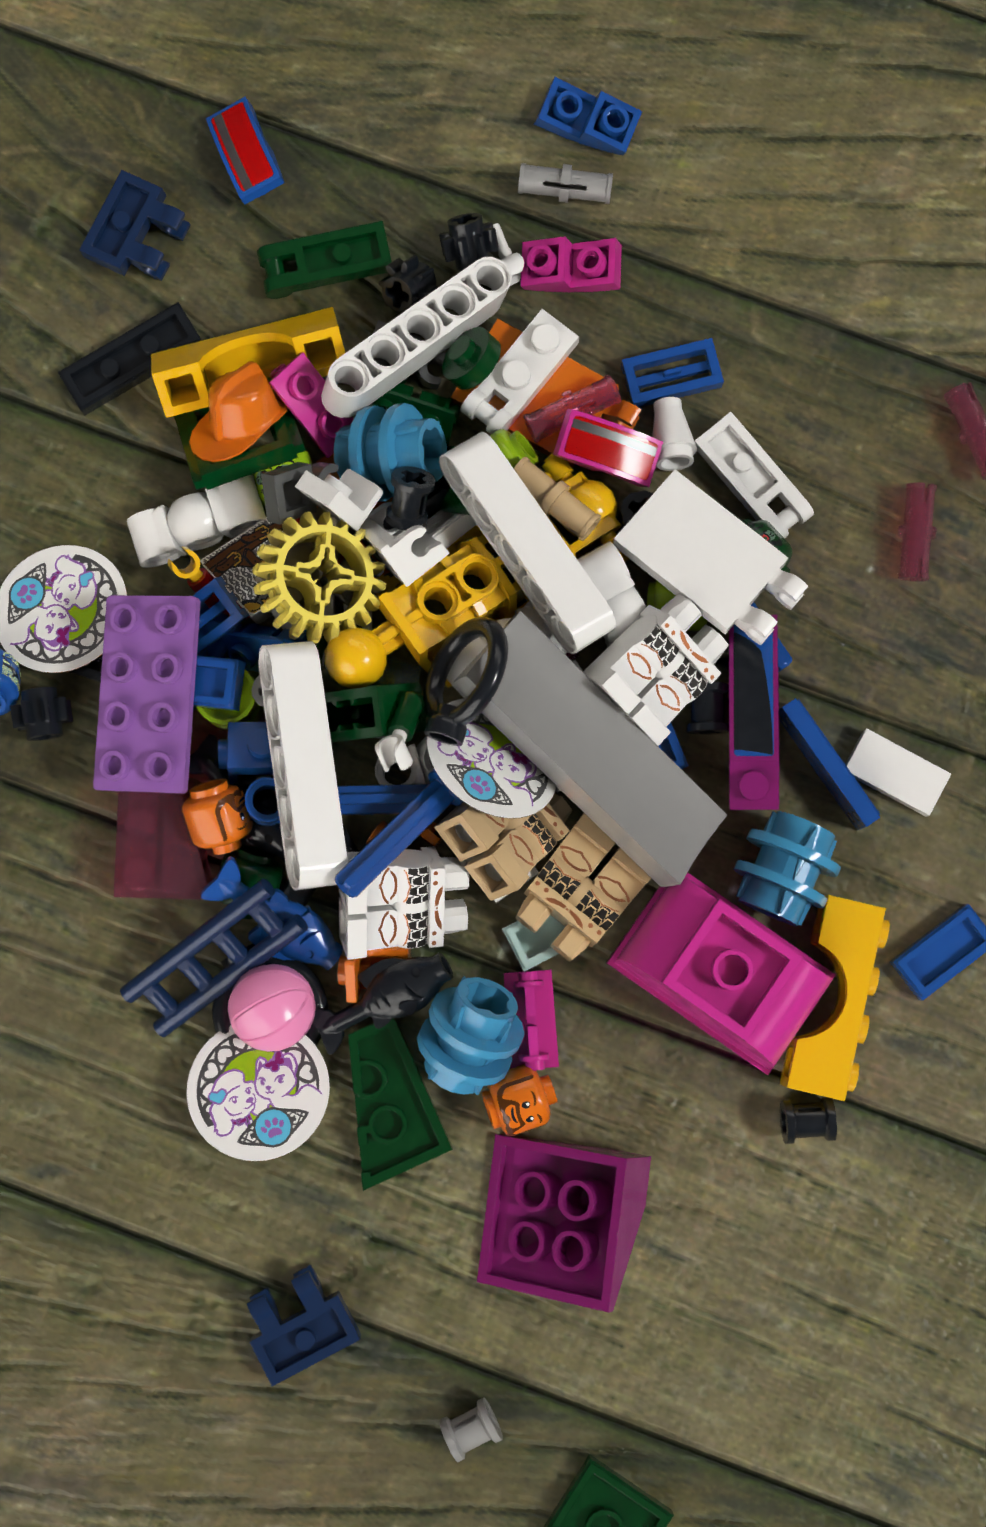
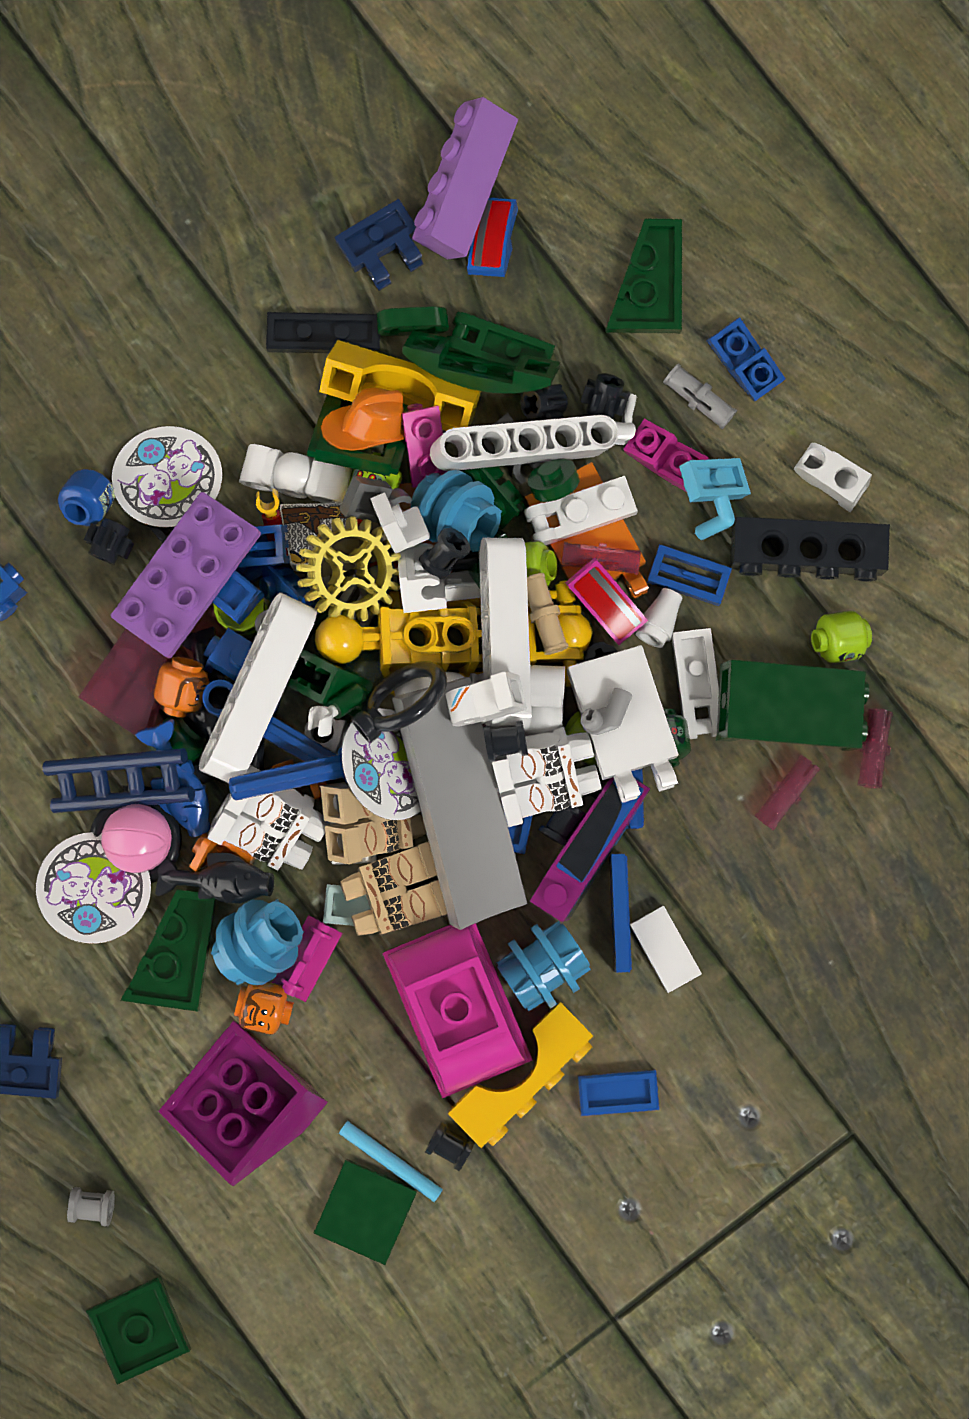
camera: 30 degrees right, 0 degrees up
none -> dark green tile [314,1159,417,1265]
none -> medium azure piece [338,1120,443,1202]
none -> dark green beam [377,307,449,336]
none -> dark green slope [402,330,560,393]
none -> medium lavender brick [412,97,518,260]
none -> white leg [445,671,527,726]
none -> black bush [483,720,528,762]
none -> light grey arm [580,688,632,735]
none -> dark green wing [605,219,682,334]
none -> medium azure plate [679,458,751,540]
none -> dark green panel [716,660,870,751]
none -> black brick [730,517,890,582]
none -> white leg [794,443,872,513]
none -> lime head [811,611,872,663]

